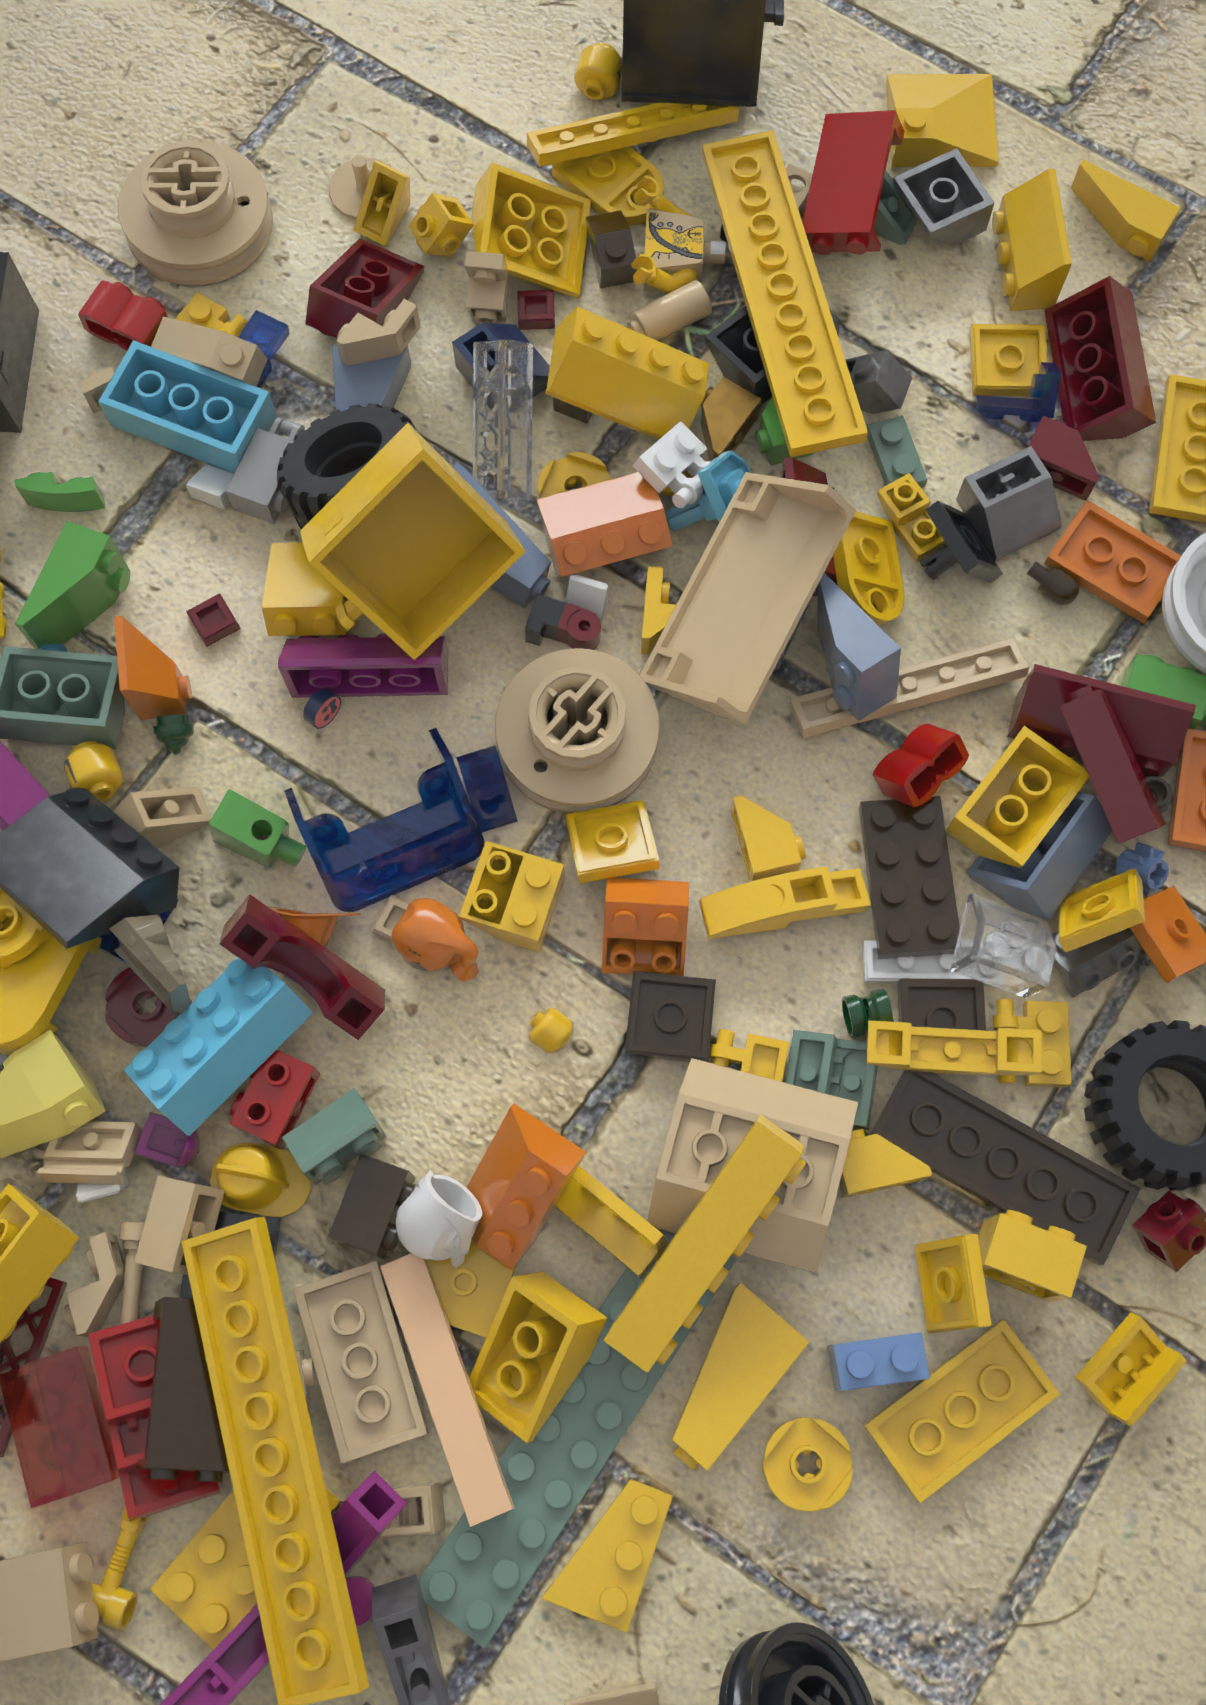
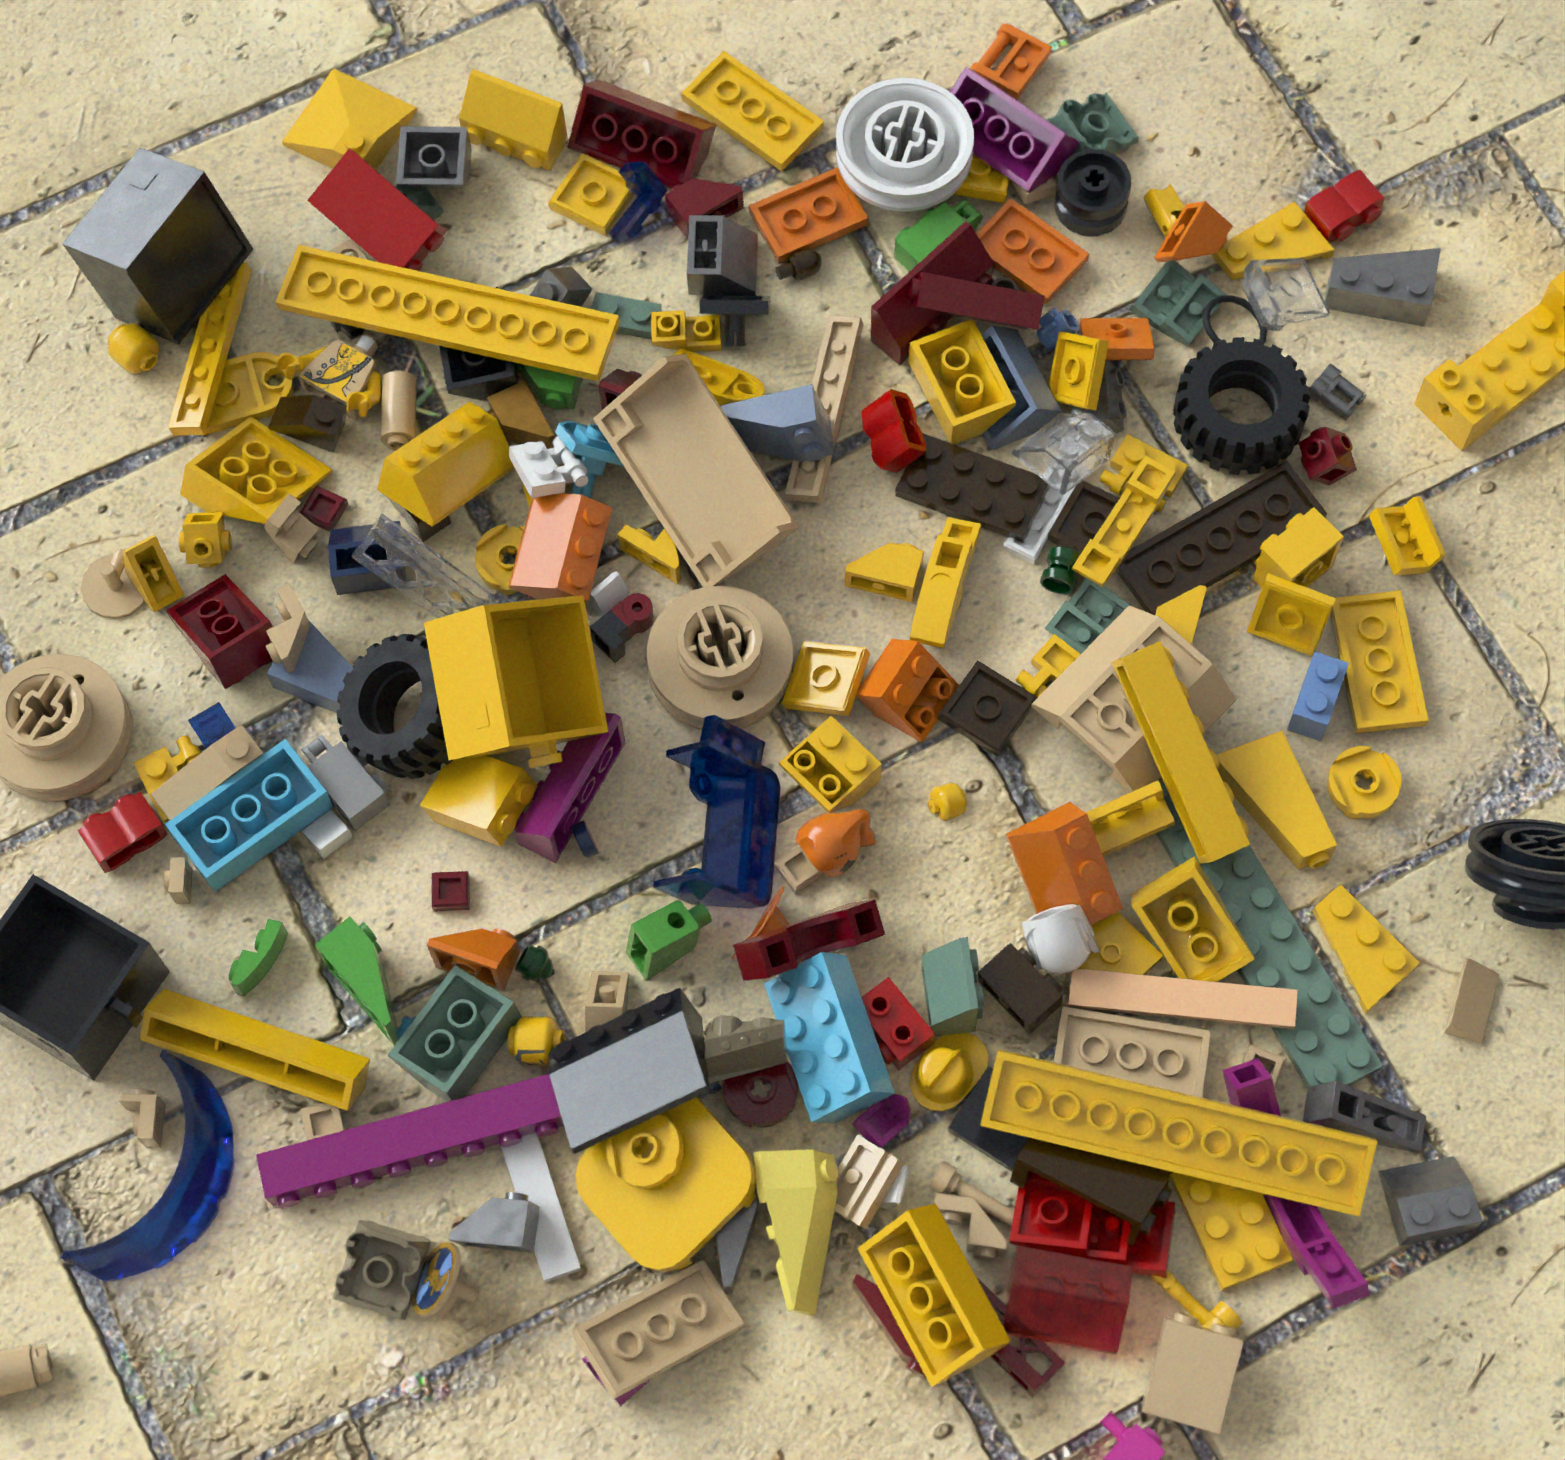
camera: 60 degrees left, 5 degrees down
tan brick [134,1175,225,1275] -> none
yellow slope [1071,159,1181,262] -> none

